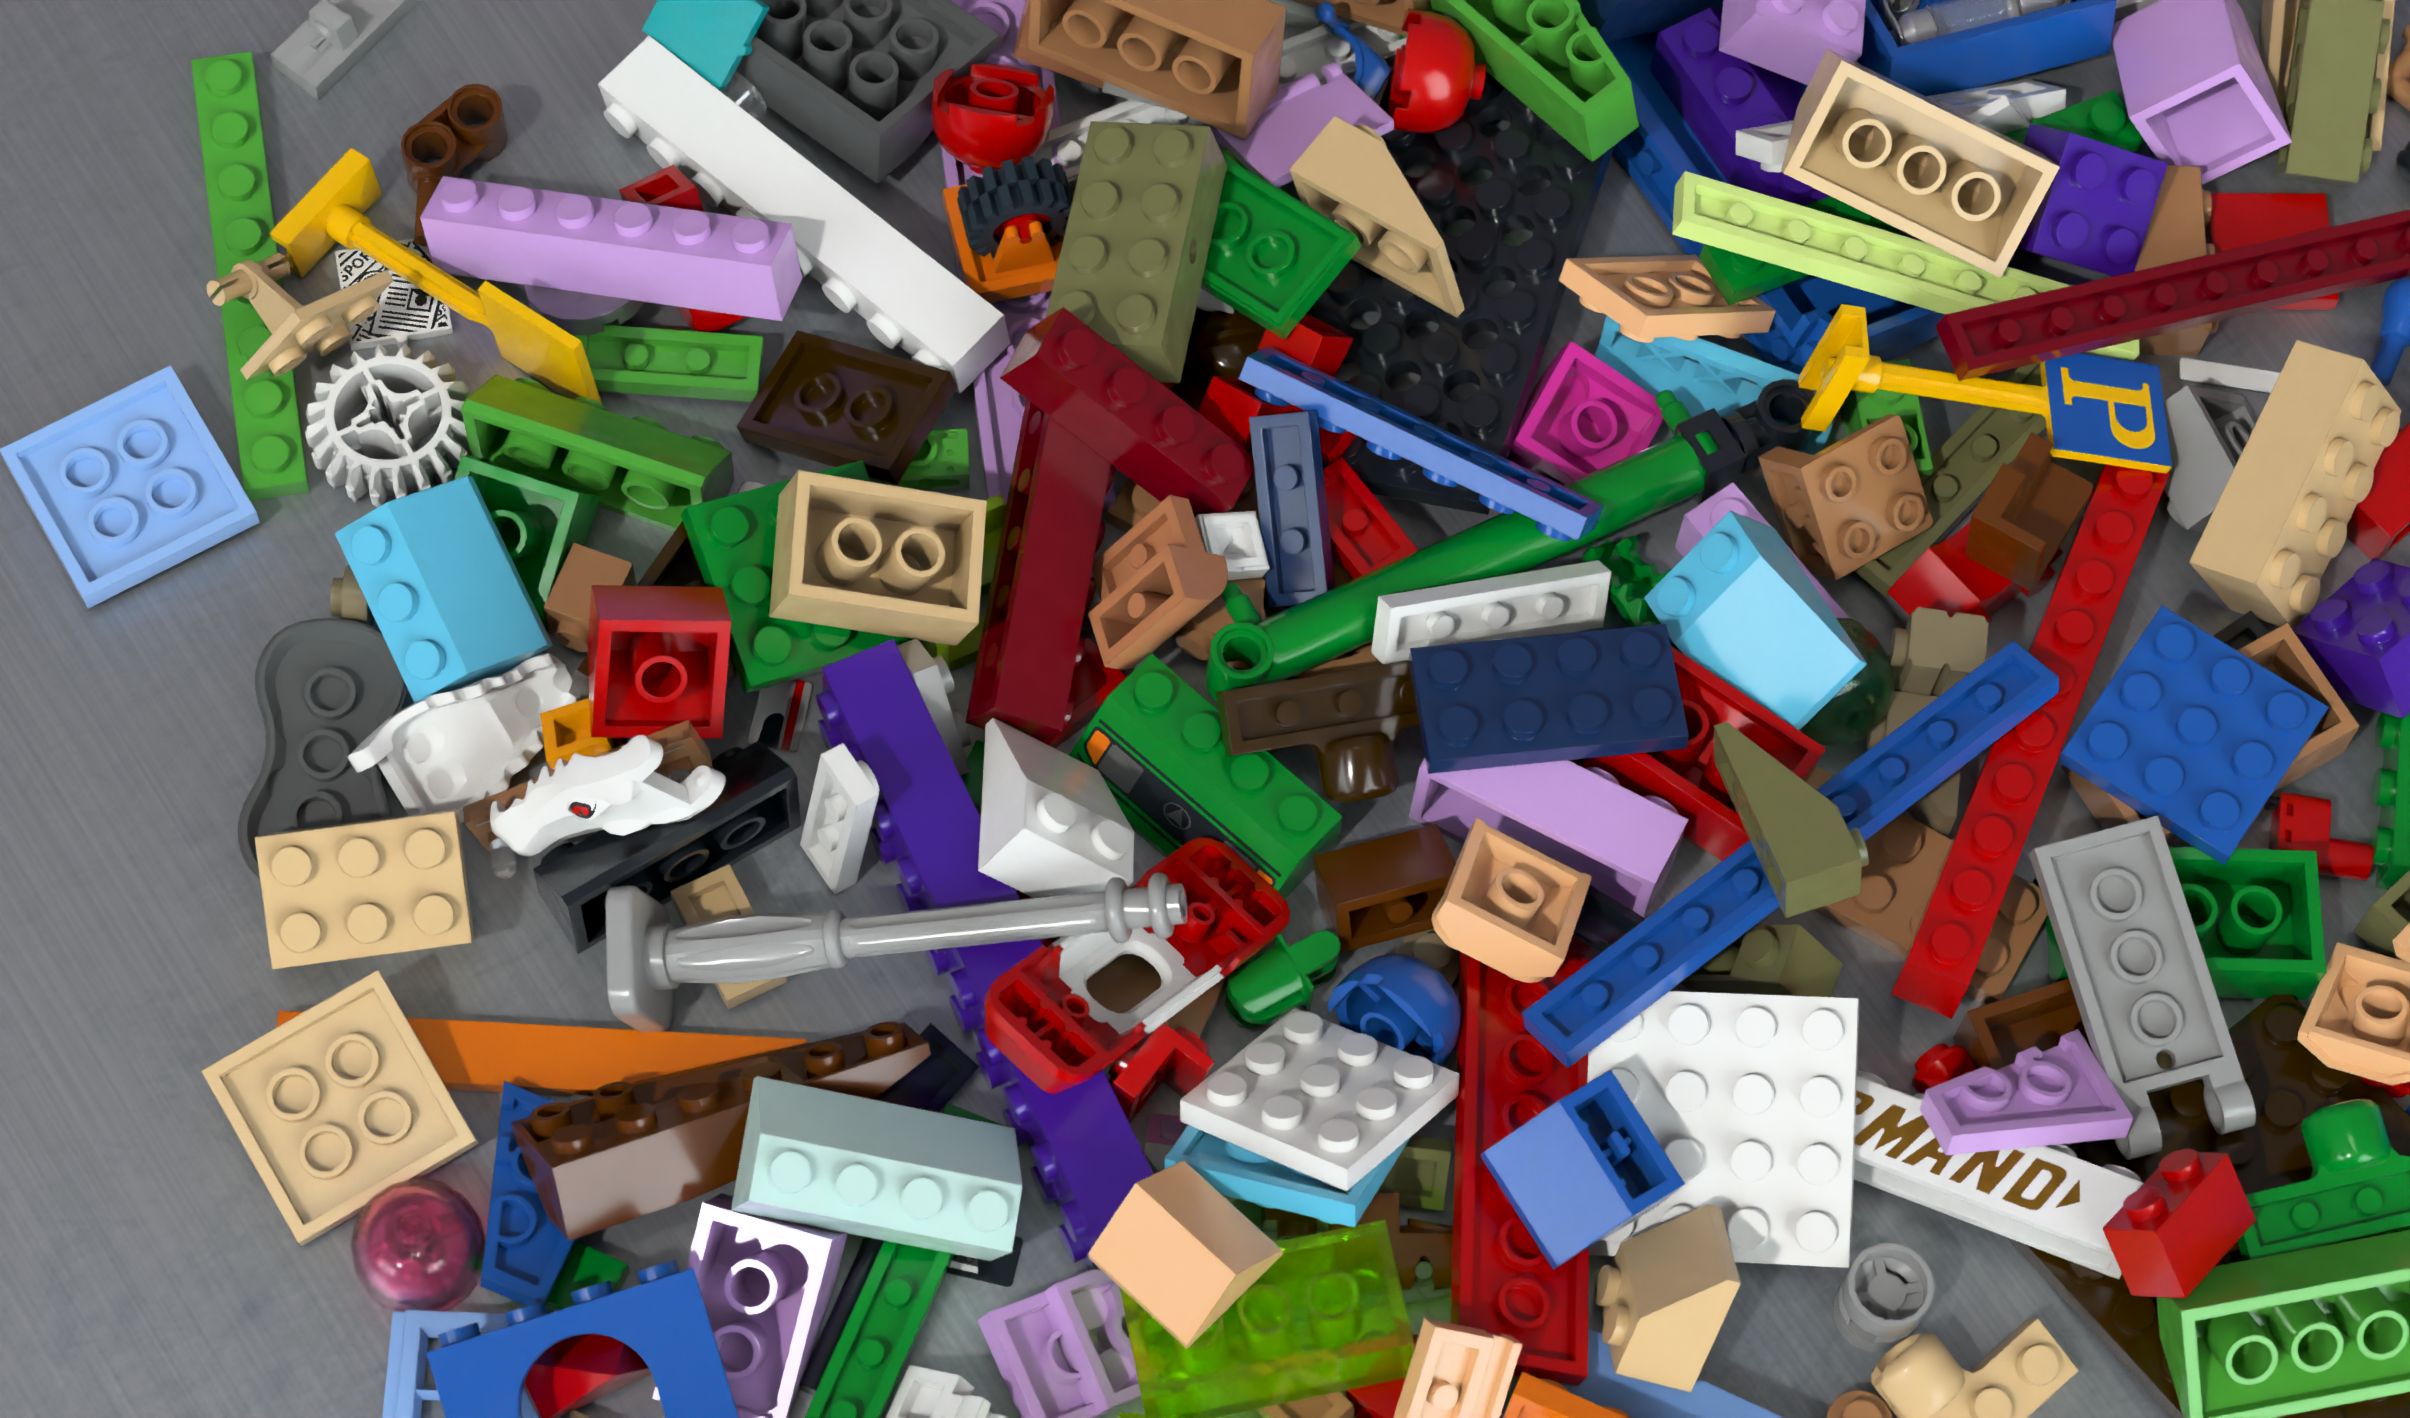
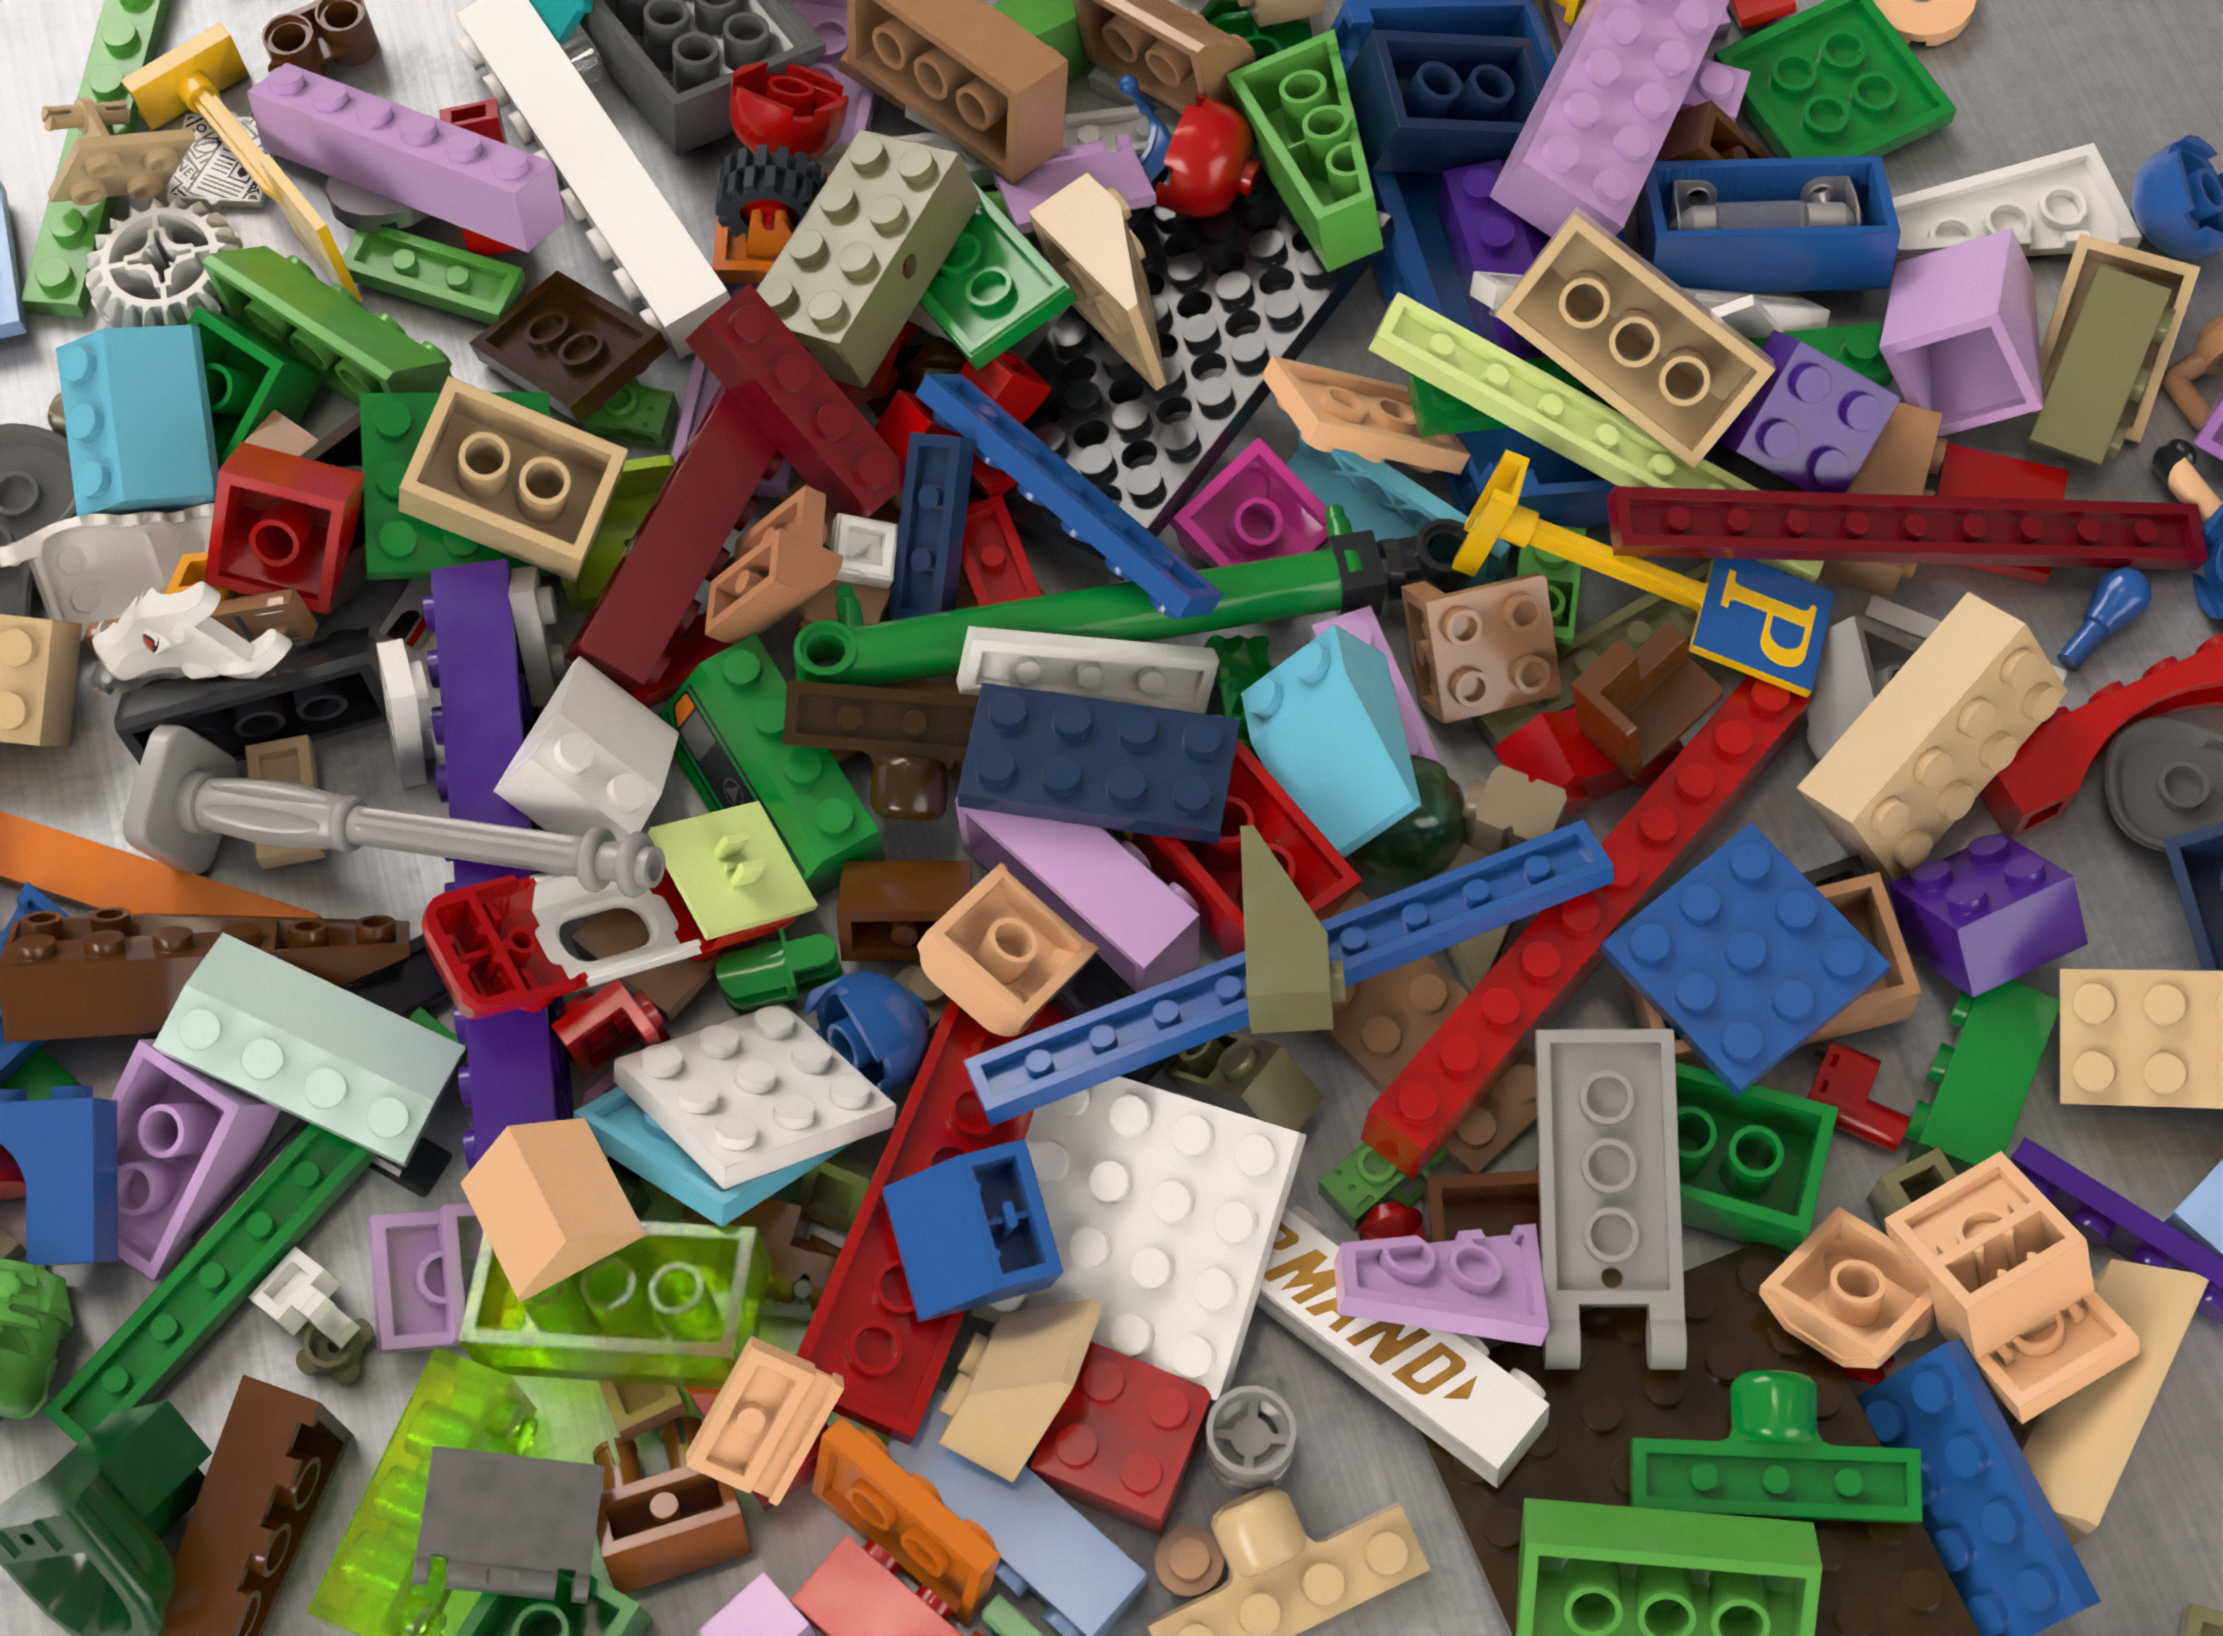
camera: 25 degrees right, 0 degrees up
red brick [2102,1149,2256,1299] -> none
none -> yellowish green piece [647,801,818,940]
none -> red brick [1030,1341,1213,1537]
none -> bright green piece [1318,1142,1449,1231]

